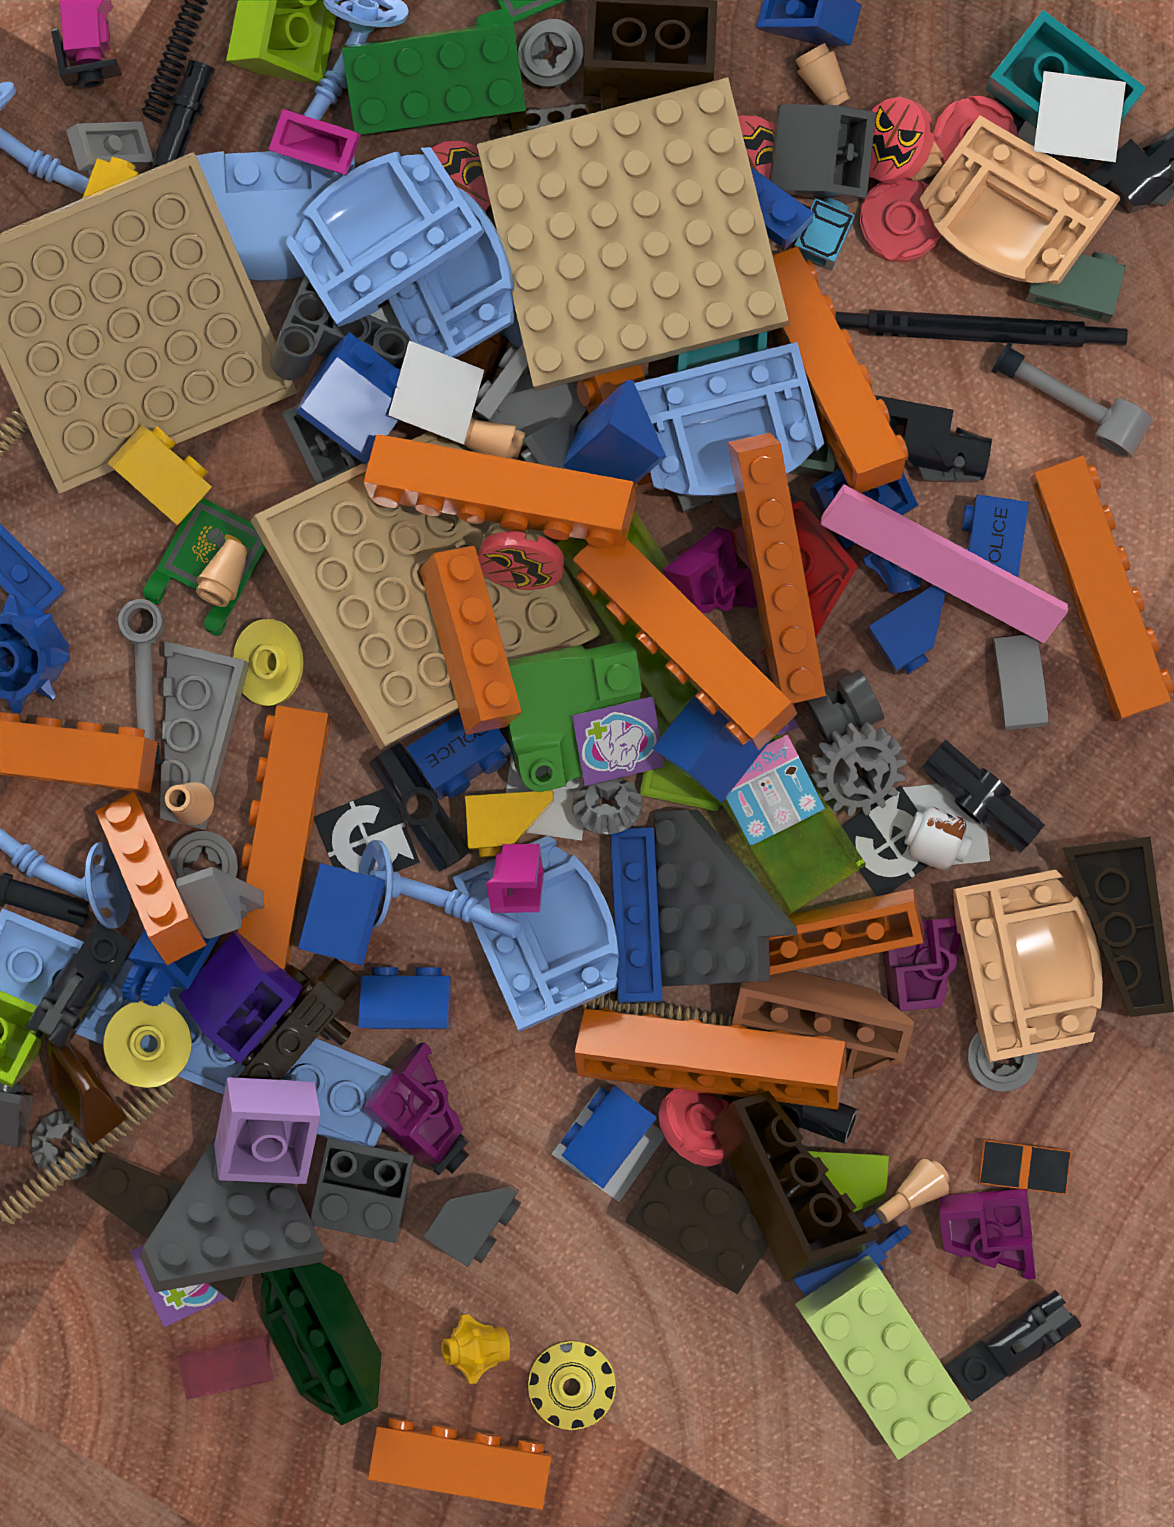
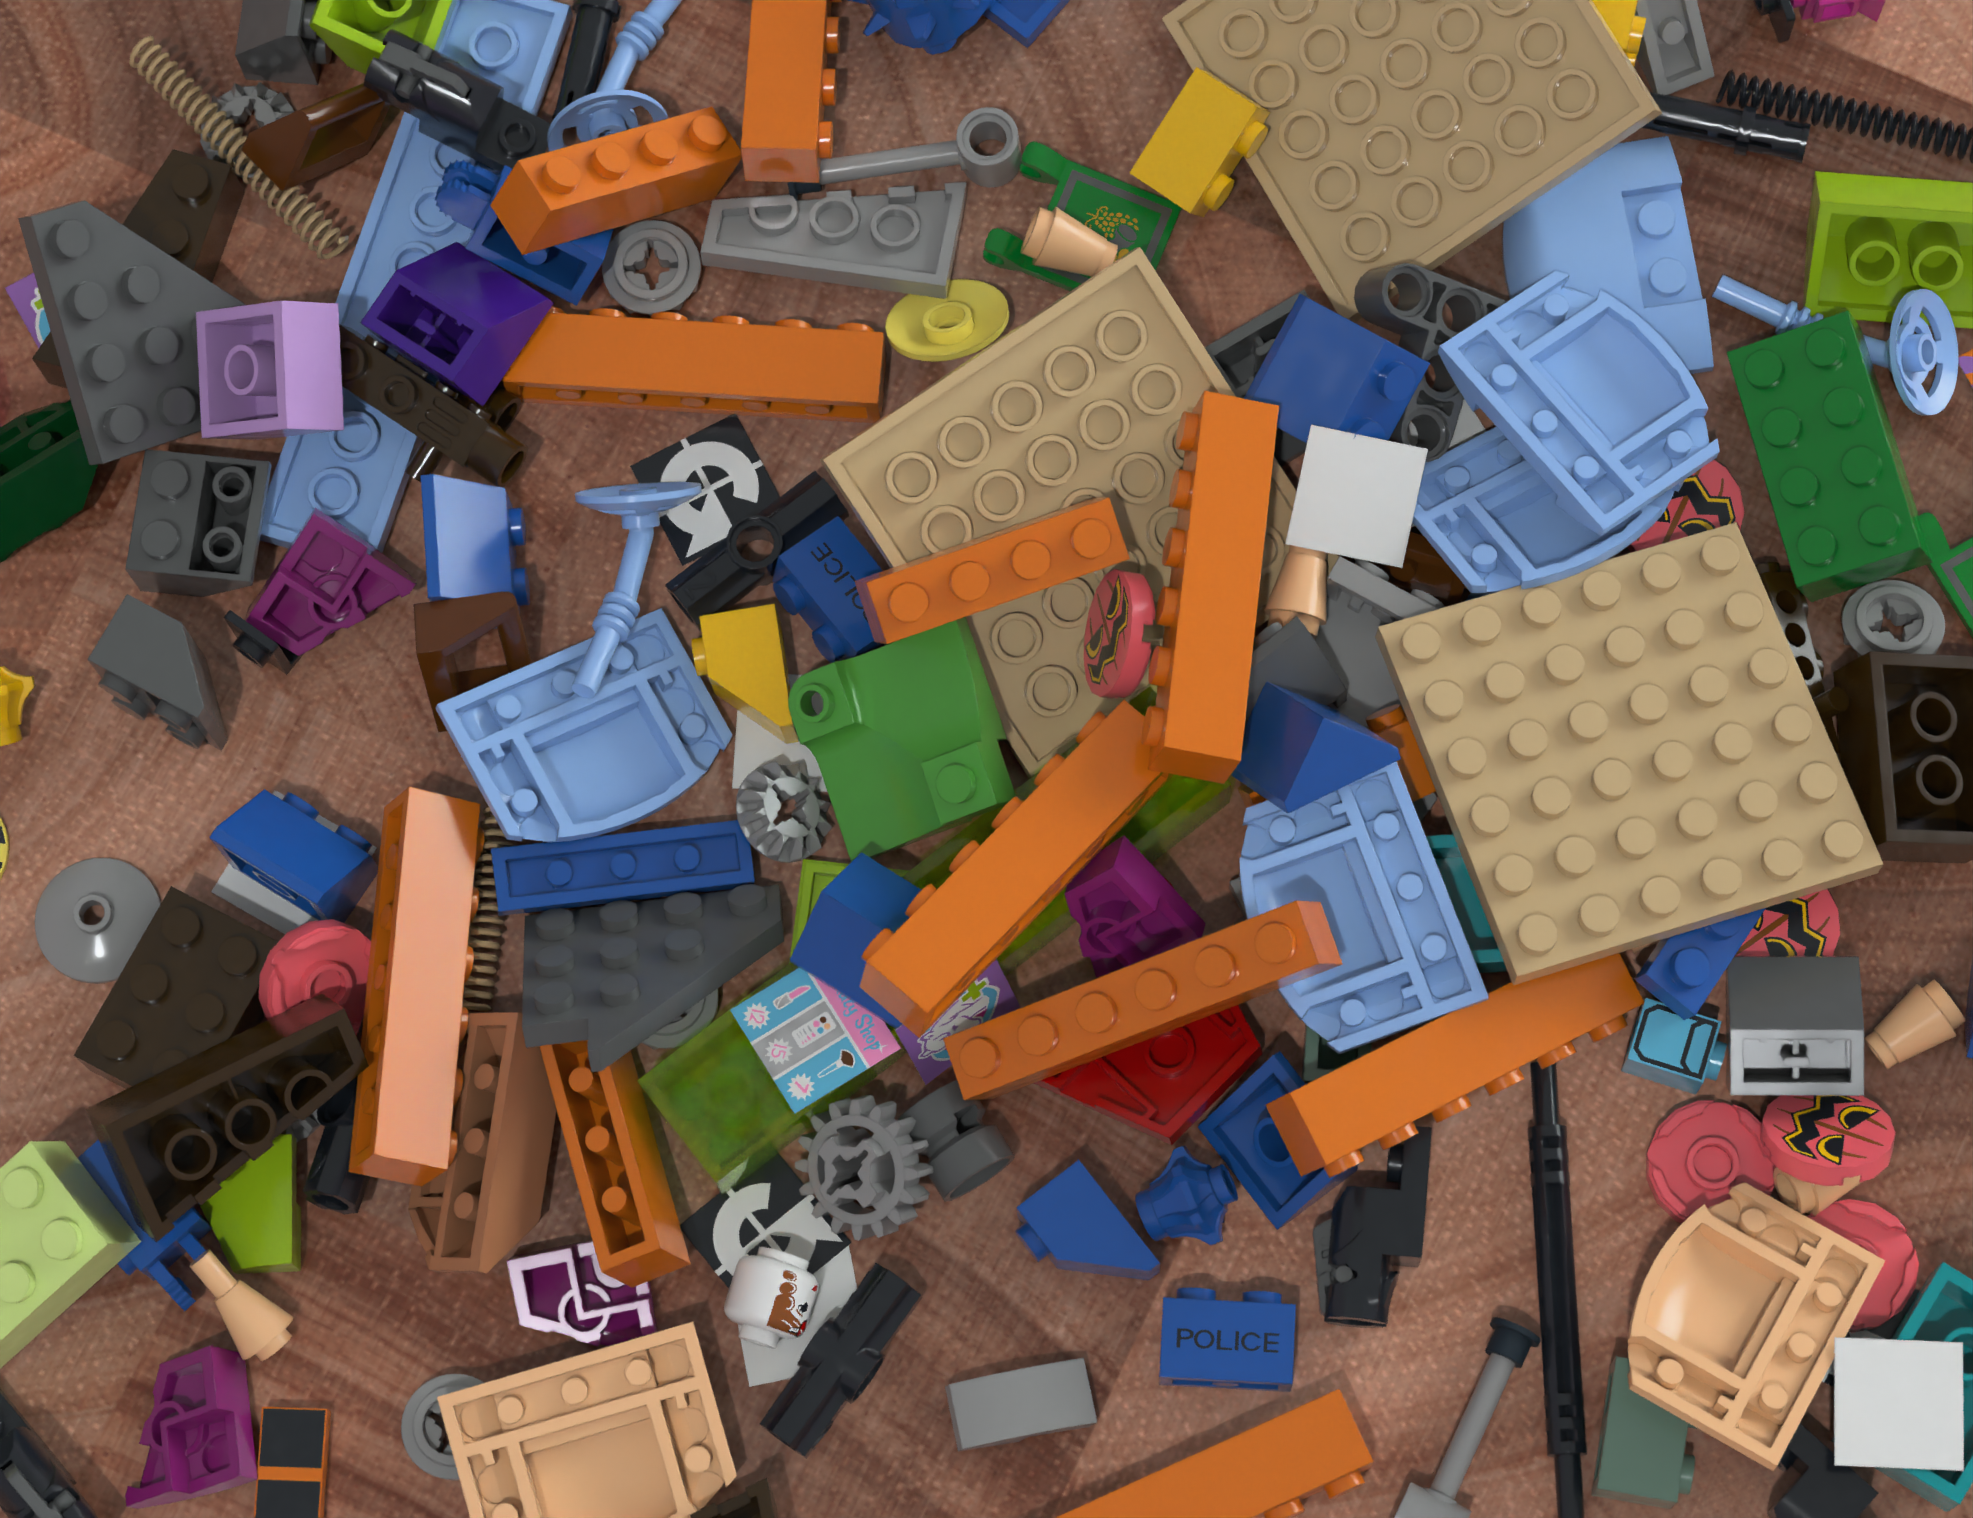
camera: 85 degrees right, 10 degrees down
light yellow dish [103,1000,192,1088] -> none
light nougat cone [165,782,214,825] -> none
light grey slope [176,867,264,939] -> none
dark pink slope [268,109,361,176] -> none
blue slope [298,863,385,966] -> none
dark pink window [486,844,544,913] -> none
sticker [572,696,664,786] -> none
bright pink tile [821,484,1068,643] -> none
none -> light grey dish [35,858,161,984]
none -> reddish brown tile [414,592,532,732]

